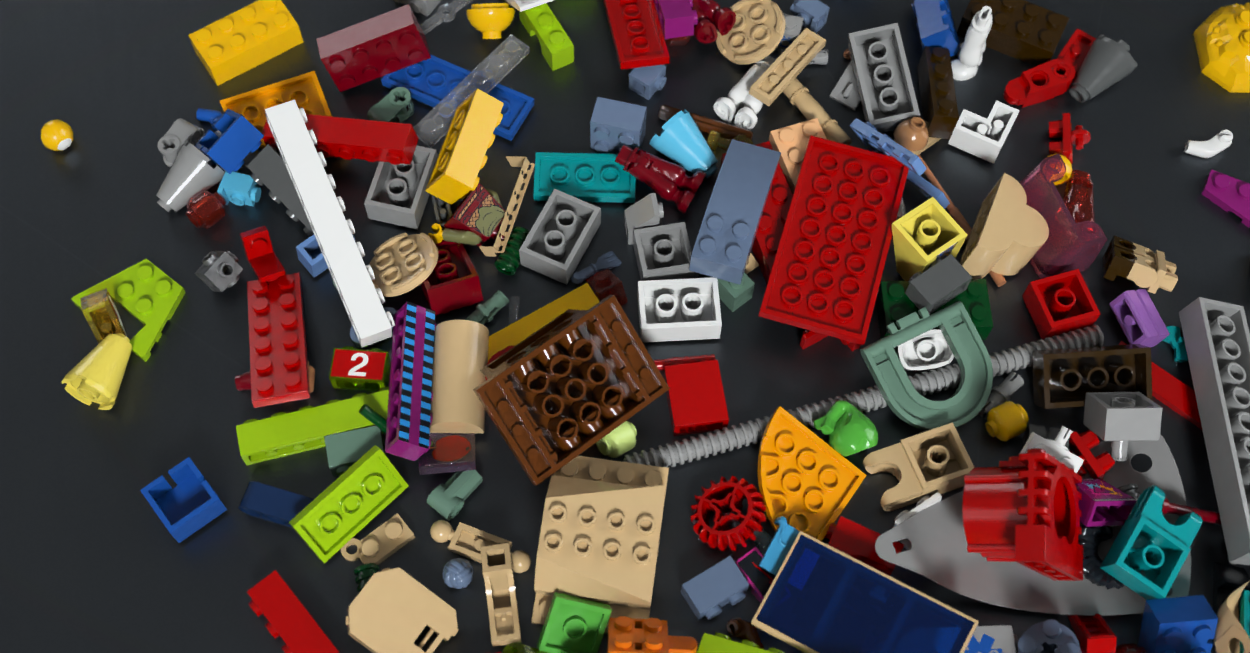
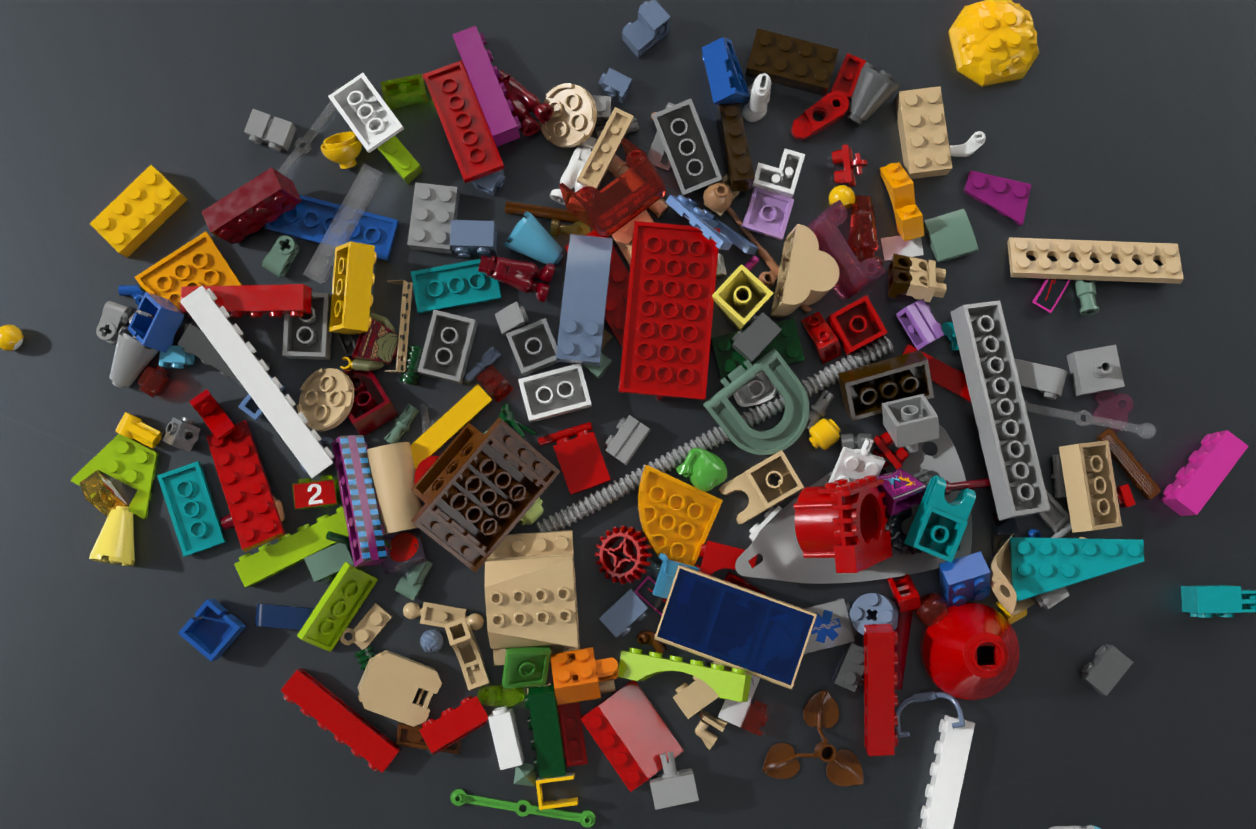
camera: 10 degrees left, 20 degrees up
none -> yellow piece [115,412,163,448]
none -> teal plate [157,461,227,557]
none -> light grey brick [407,182,460,255]
none -> clear red windscreen [559,138,666,236]
none -> light grey brick [604,415,651,466]
none -> lavender plate [741,186,794,241]
none -> red bracket [801,312,842,364]
none -> light orange arch [879,162,924,242]
none -> sticker [881,236,924,261]
none -> tan brick [894,86,952,179]
none -> sand green slope [924,209,978,263]

